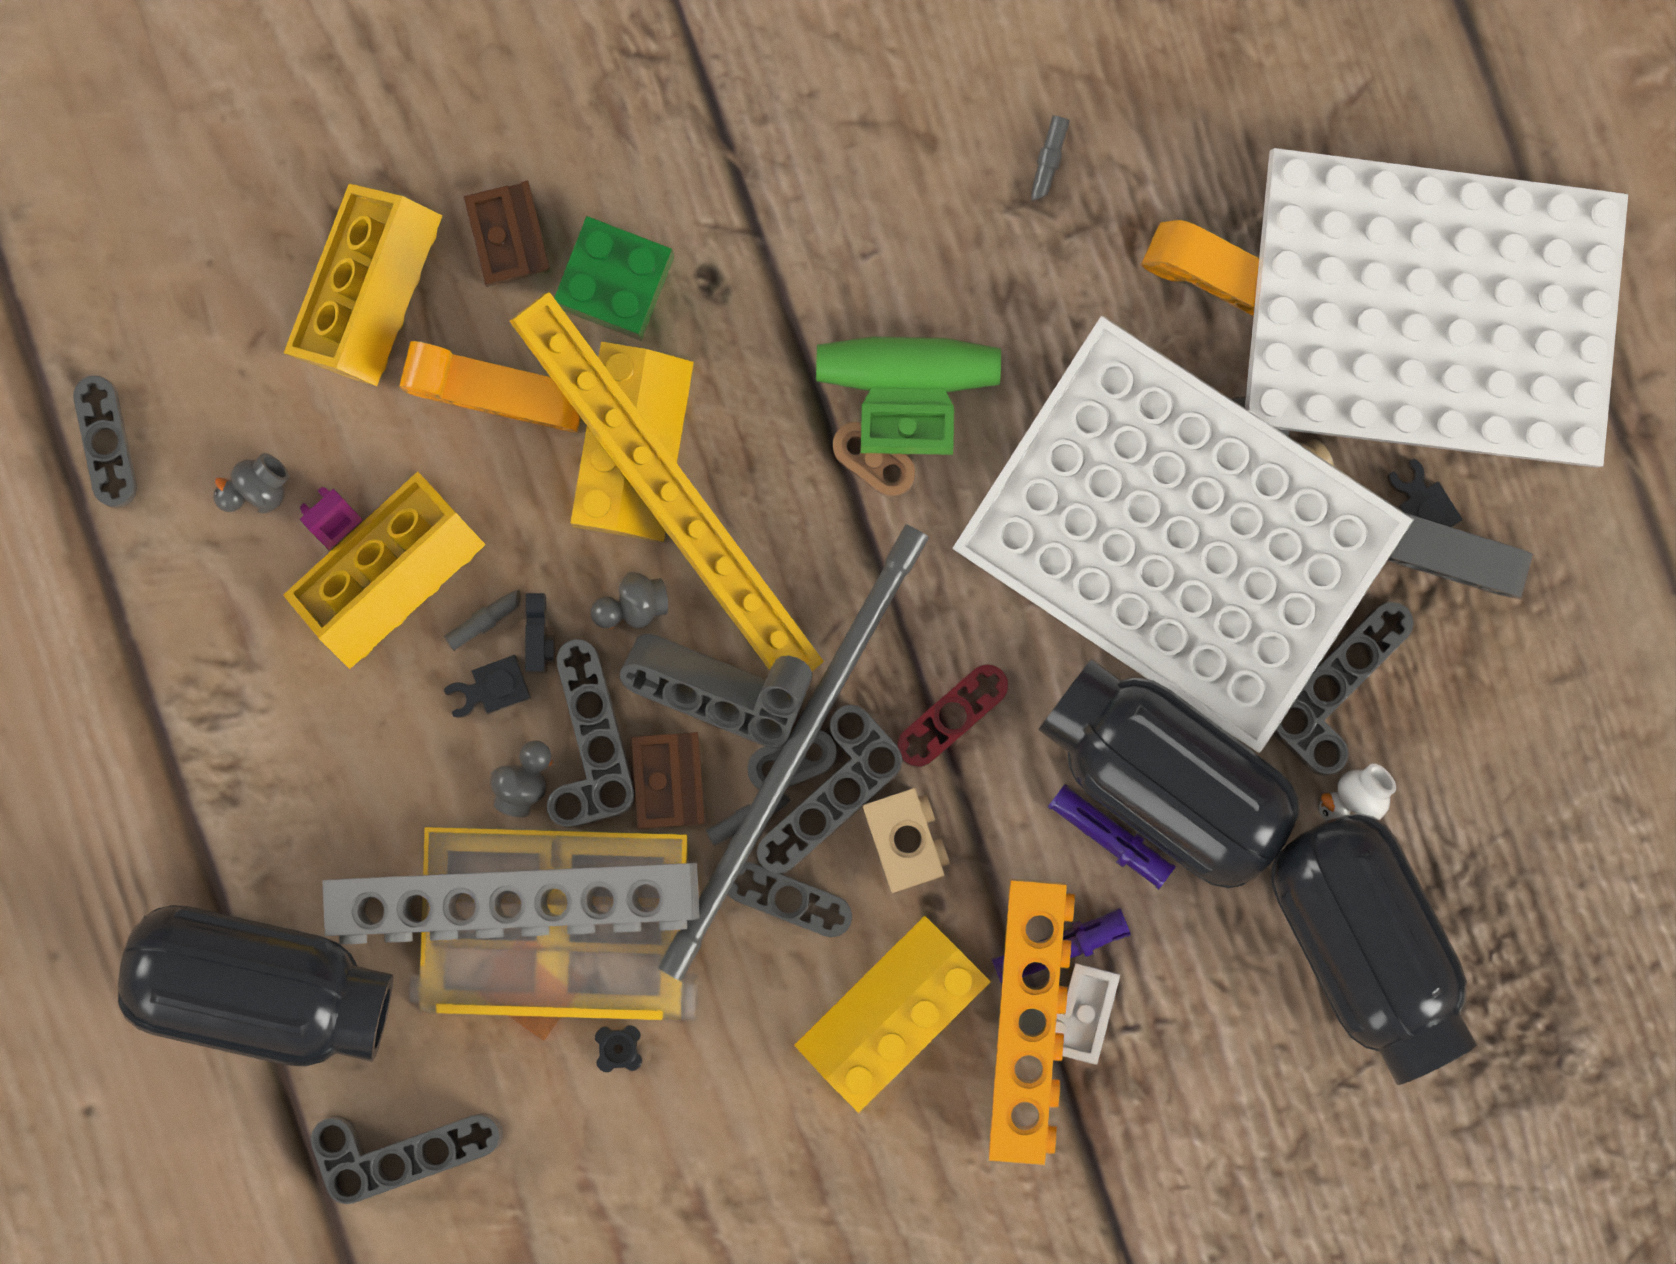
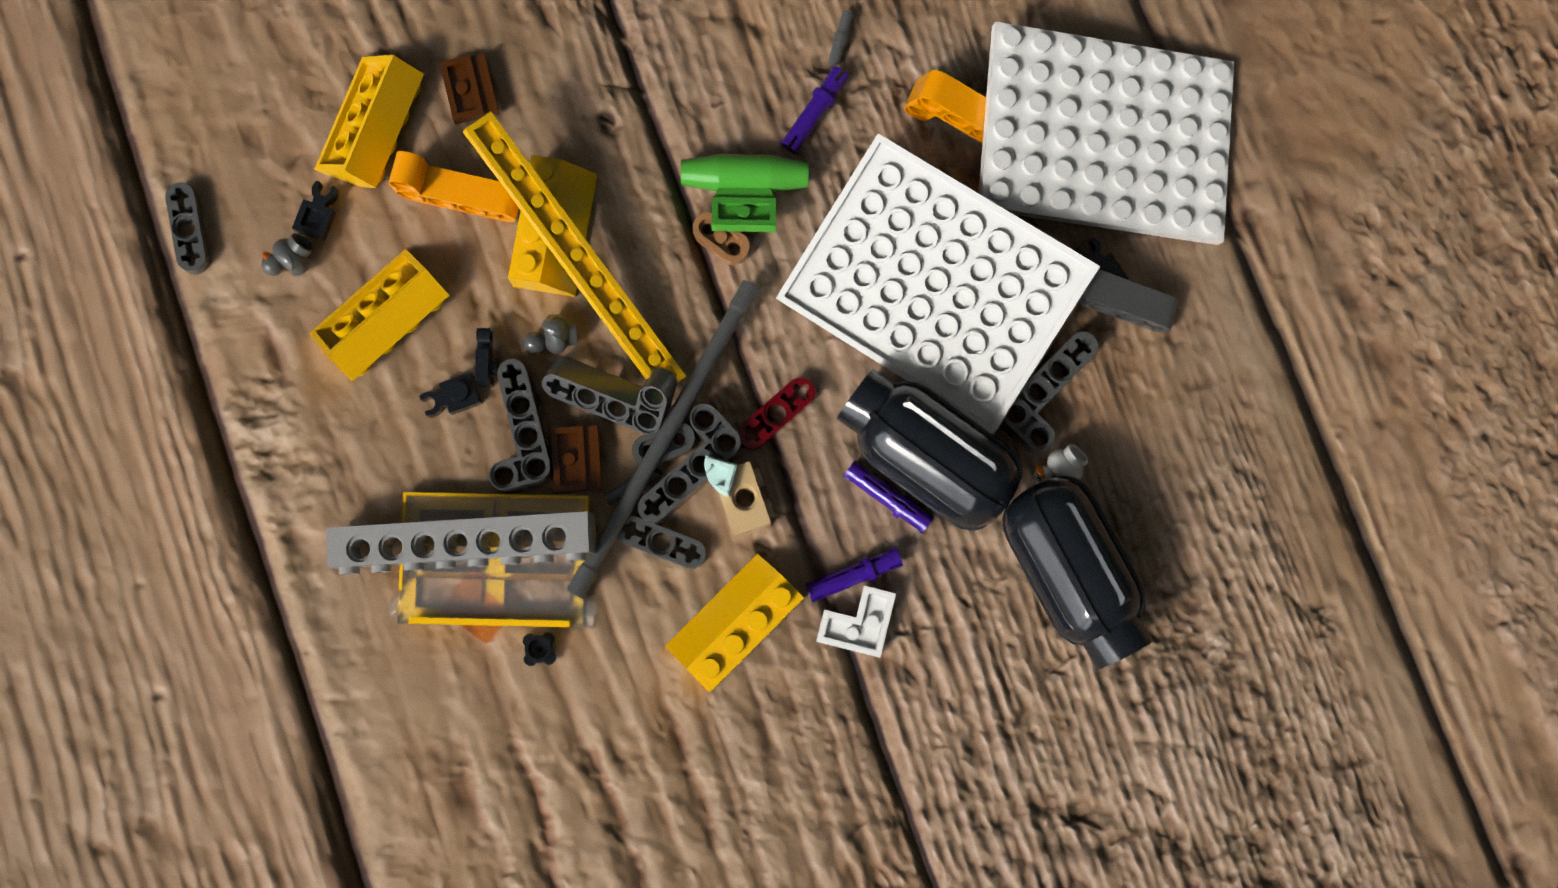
camera: 10 degrees left, 5 degrees down
black piece [118,905,394,1067] -> none
magenta tile [299,487,363,550] -> none
dark grey beam [311,1113,503,1204] -> none
dark grey piece [444,590,521,651] -> none
dark grey animal [490,740,553,817] -> none
green brick [554,216,674,341] -> none
light orange brick [988,878,1075,1165] -> none
none -> black plate [292,181,339,242]
none -> light aqua tile [704,456,737,497]
none -> dark purple pin [780,66,850,154]

